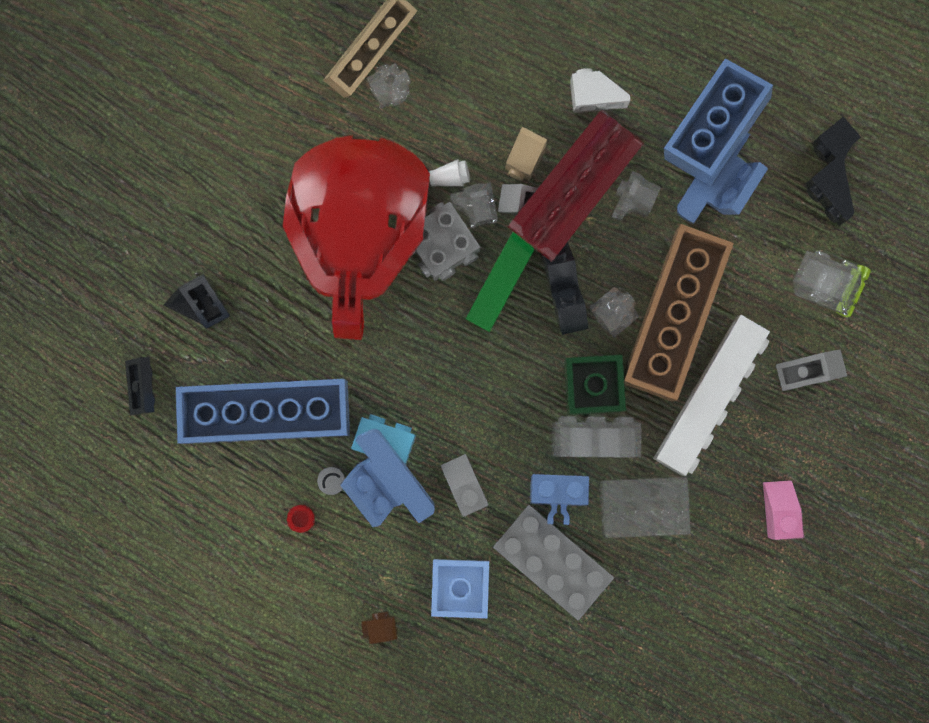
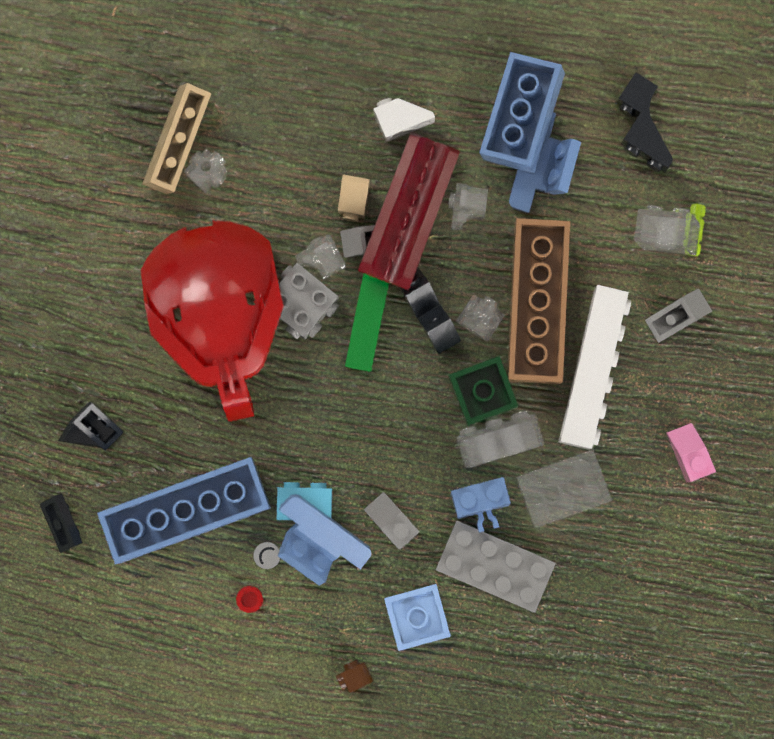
camera: 20 degrees left, 0 degrees up
white cone [429,159,470,187] -> none

